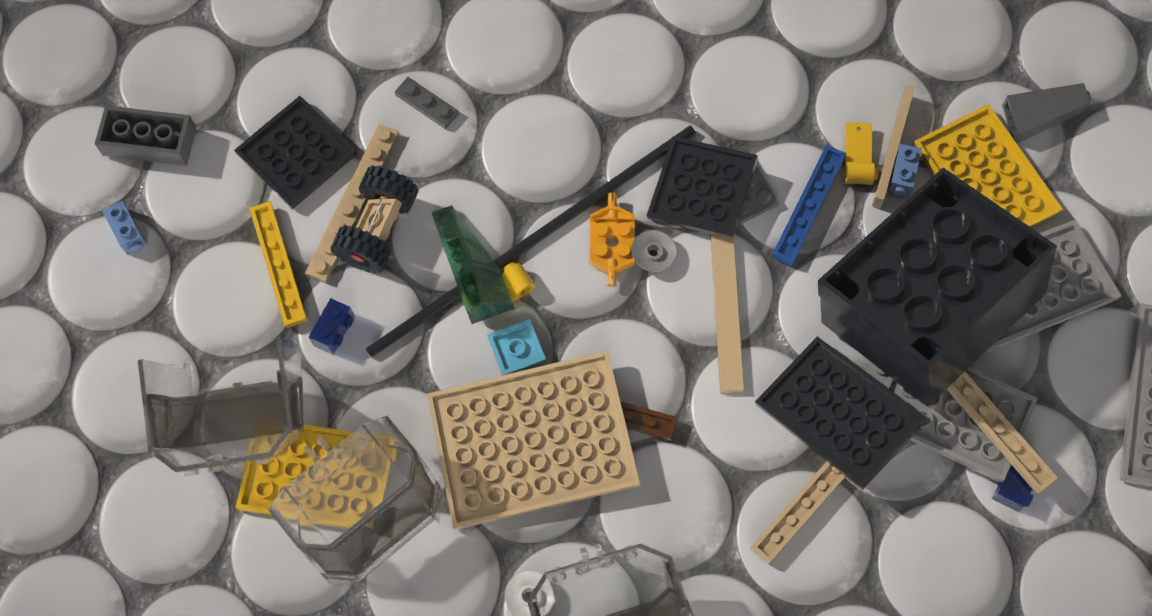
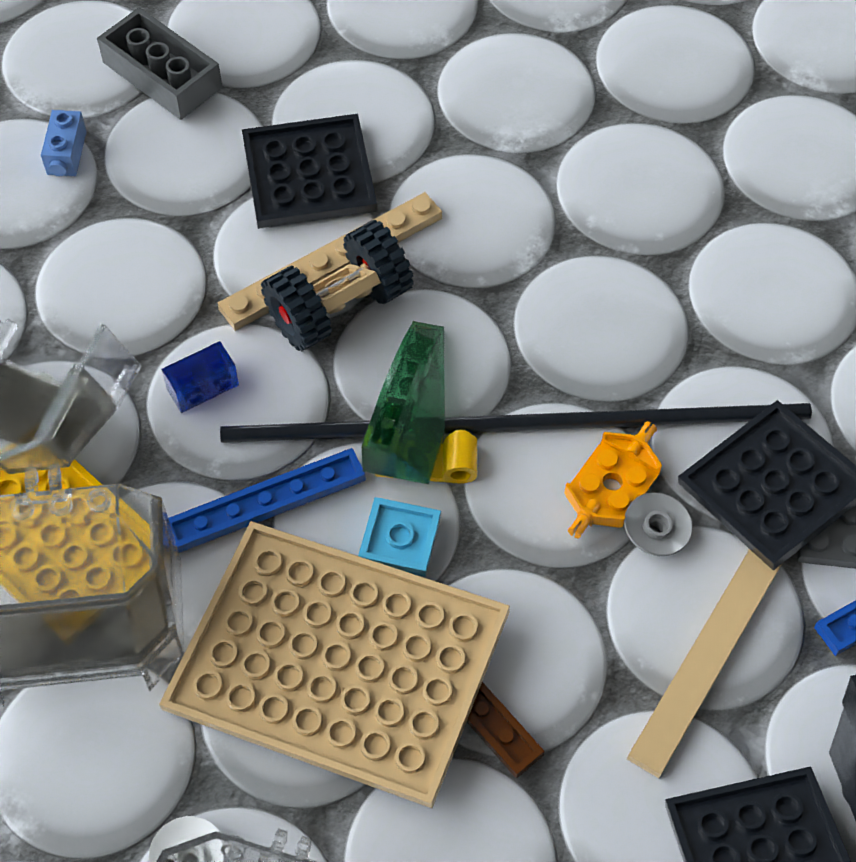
camera: 30 degrees right, 10 degrees down
yellow plate [249,201,308,328] -> none
dark grey plate [395,77,459,130] -> none
none -> blue plate [162,448,366,554]

